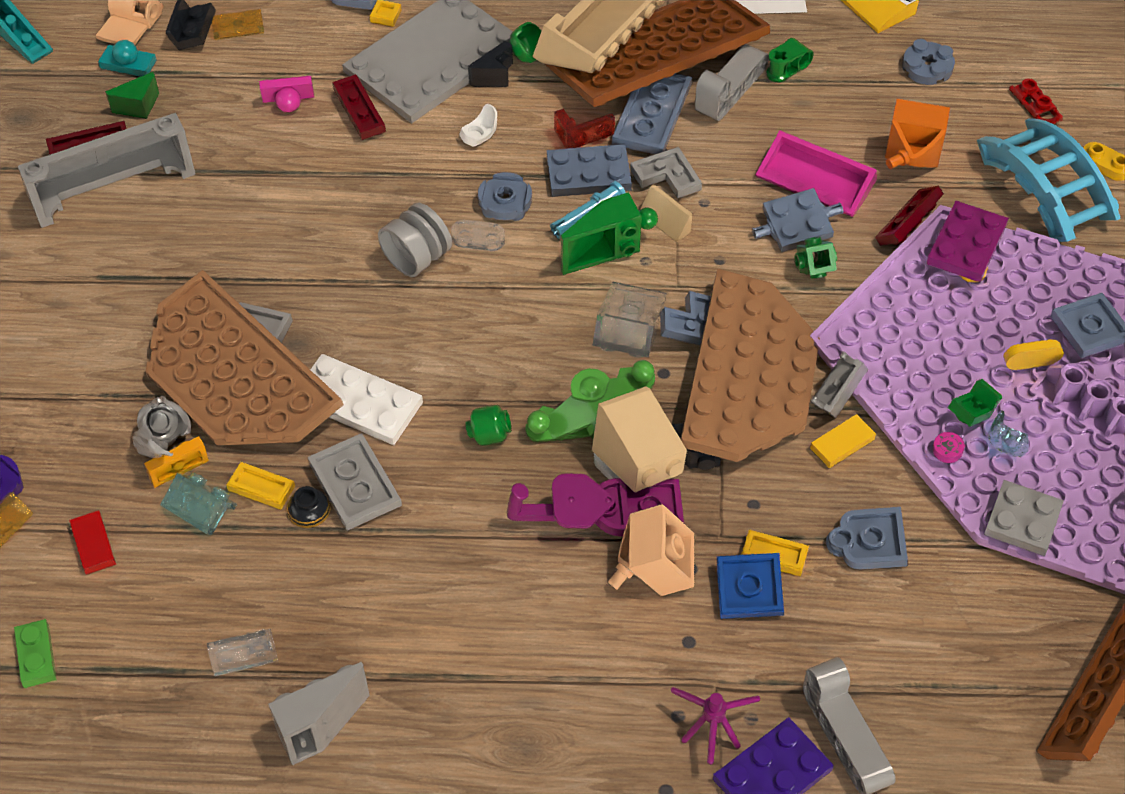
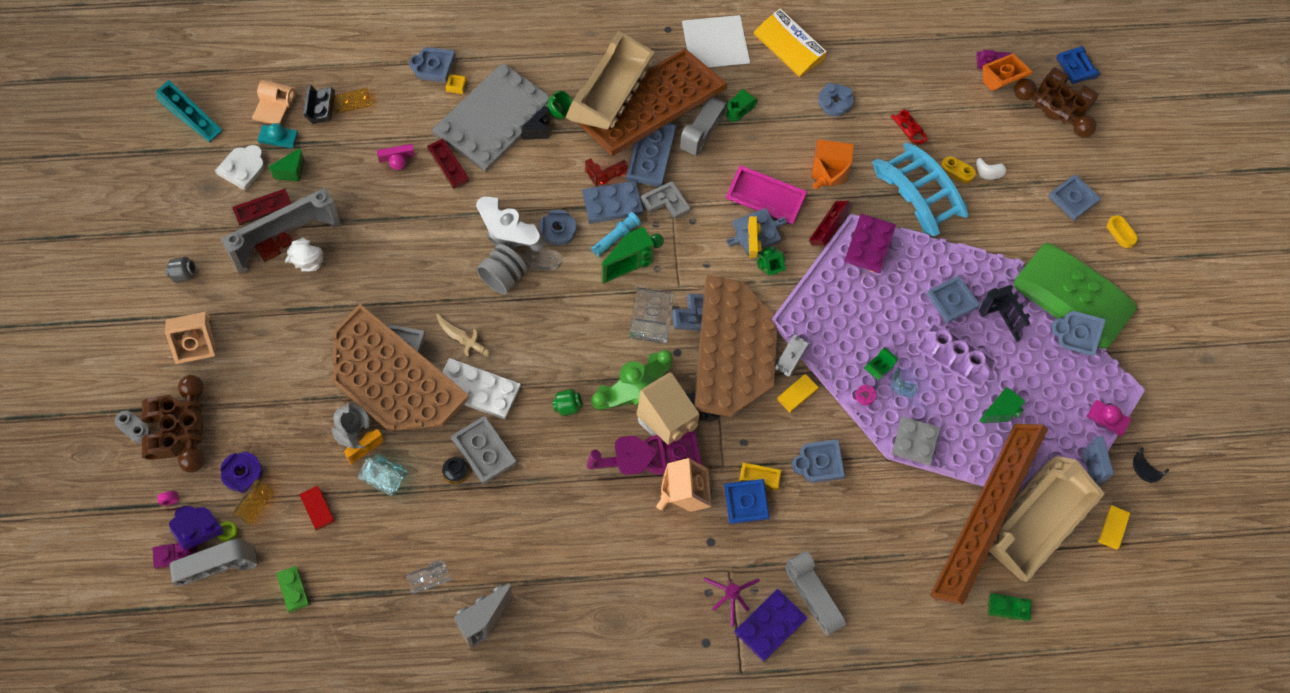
camera: 10 degrees left, 10 degrees up
yellow tile [226,462,295,510] -> none
white hair [459,104,497,147] -> none
tan slope [640,184,692,242] -> none
yellow tile [1003,339,1064,370] -> none
none -> white plate [215,145,264,191]
none -> clear red plate [255,232,292,263]
none -> white hair [285,237,323,272]
none -> tan piece [436,314,491,357]
none -> piece [476,196,544,251]
none -> yellow plate [748,216,761,258]

